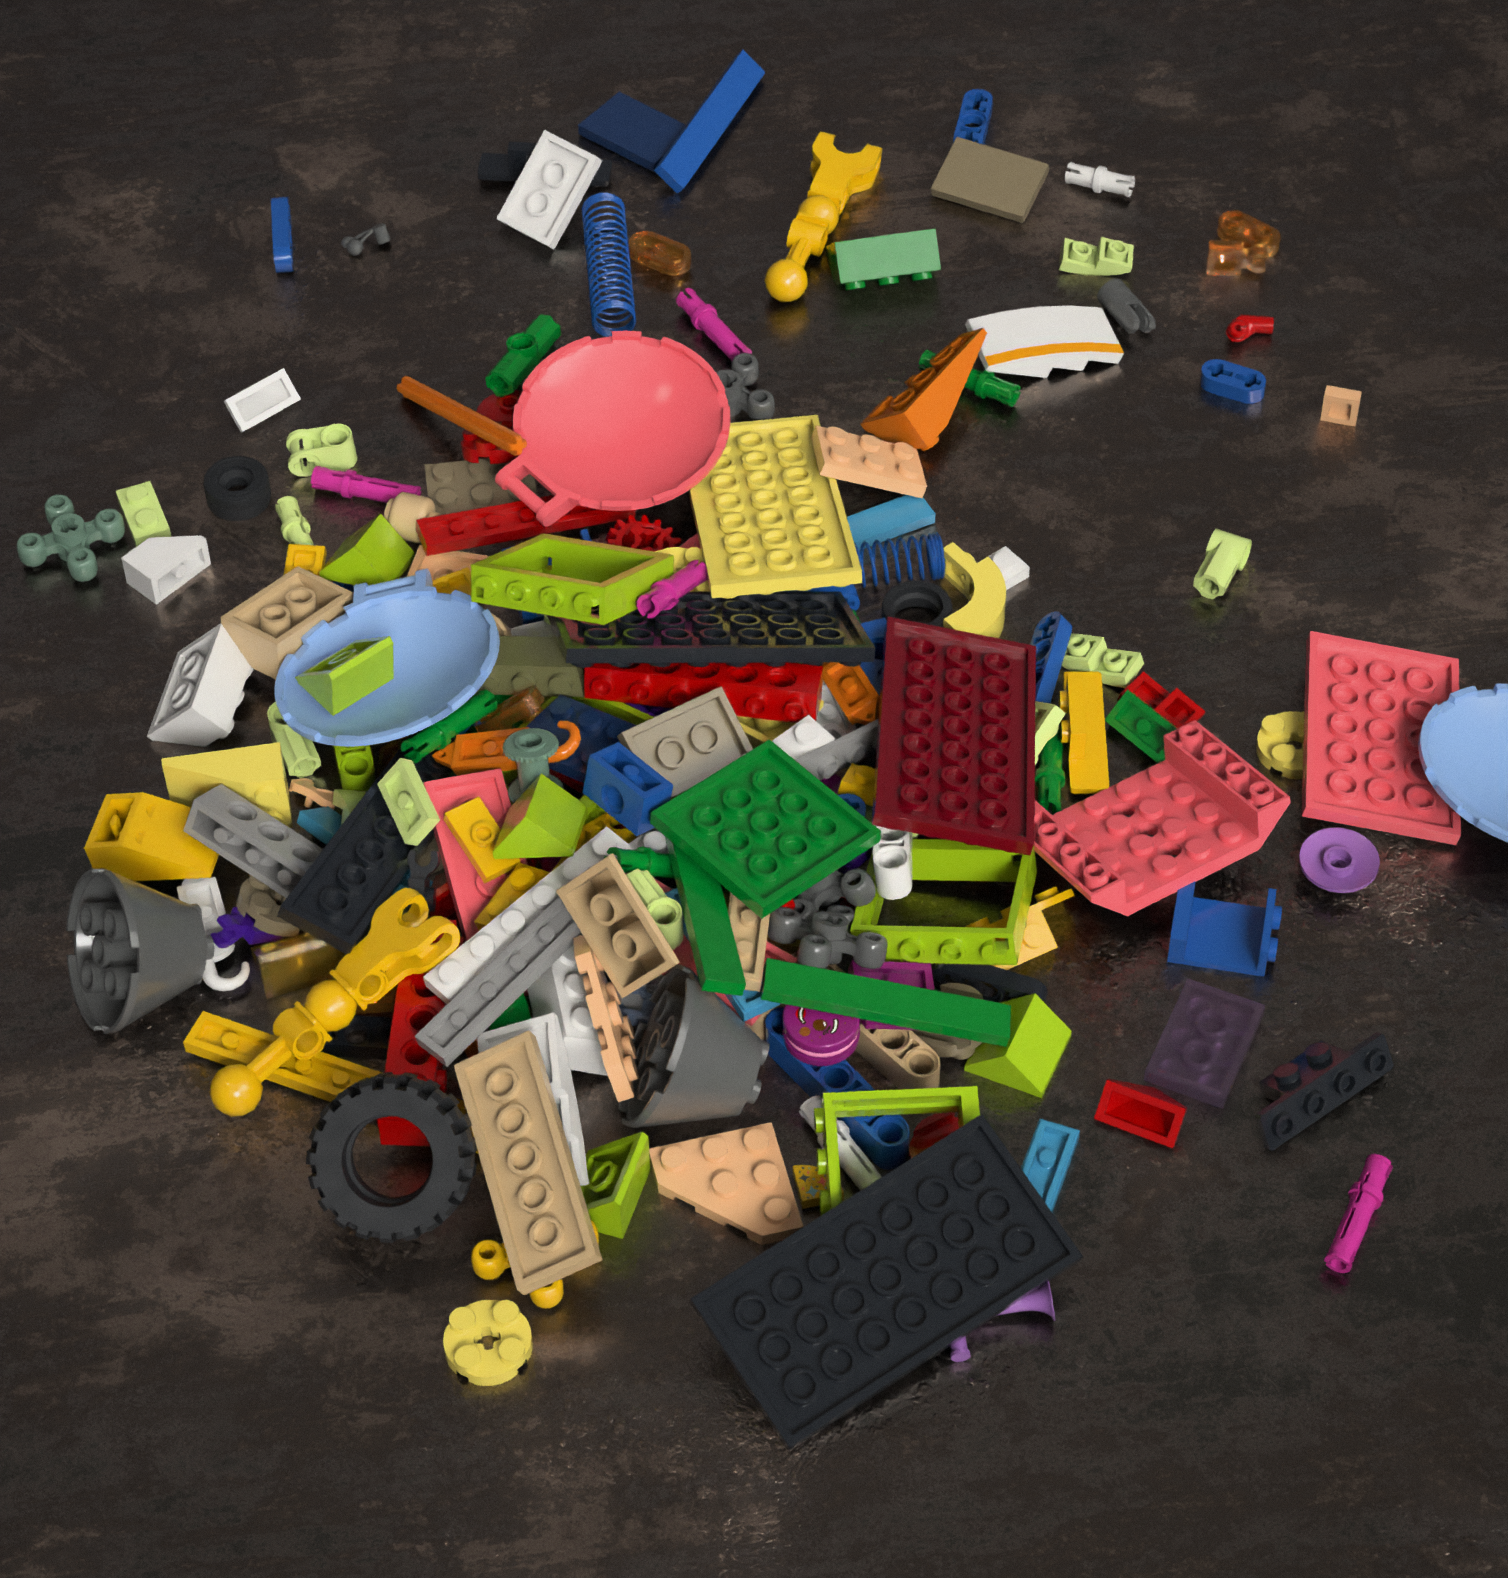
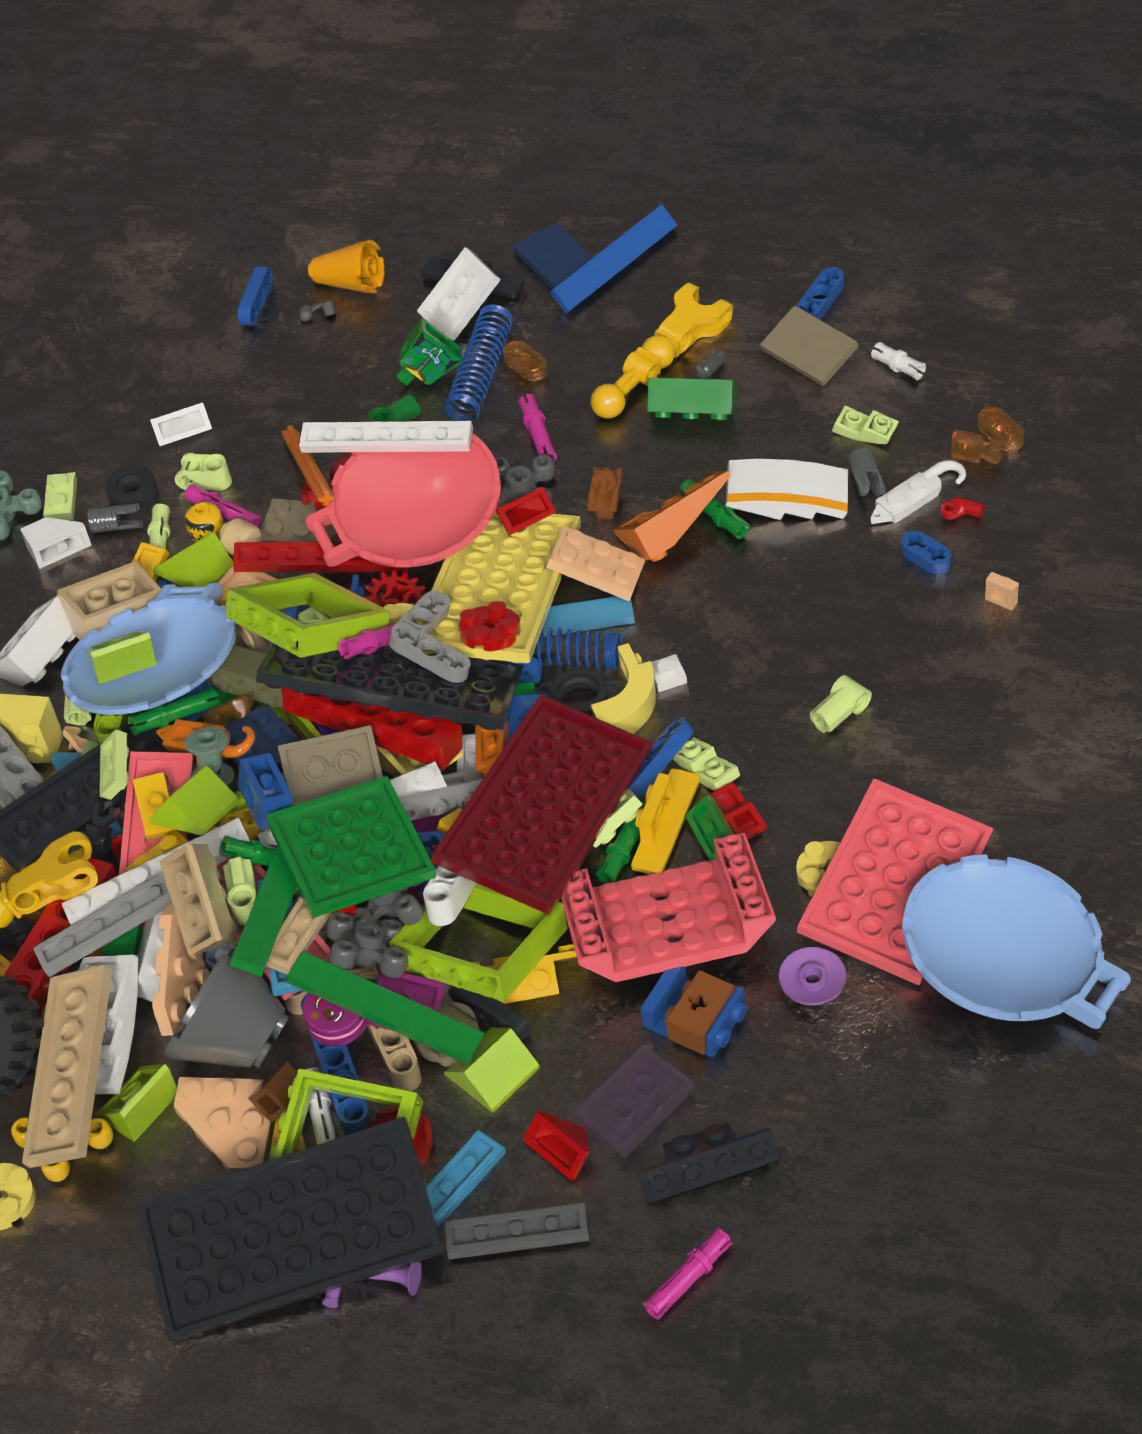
camera: 25 degrees right, 0 degrees up
none -> dark grey hinge [88,503,143,533]
none -> yellow head [185,502,224,542]
none -> reddish brown brick [248,1062,298,1123]
none -> white plate [299,421,473,453]
none -> light orange cone [308,240,385,294]
none -> light grey beam [389,591,471,683]
none -> green torso [397,317,462,385]
none -> dark grey plate [444,1203,589,1259]
none -> red plate [459,601,521,652]
none -> red slope [495,487,556,536]
none -> dark orange hips [587,467,623,519]
none -> dark orange brick [665,970,735,1055]
none -> dark grey axle [696,349,725,379]
none -> white plate [871,460,966,524]

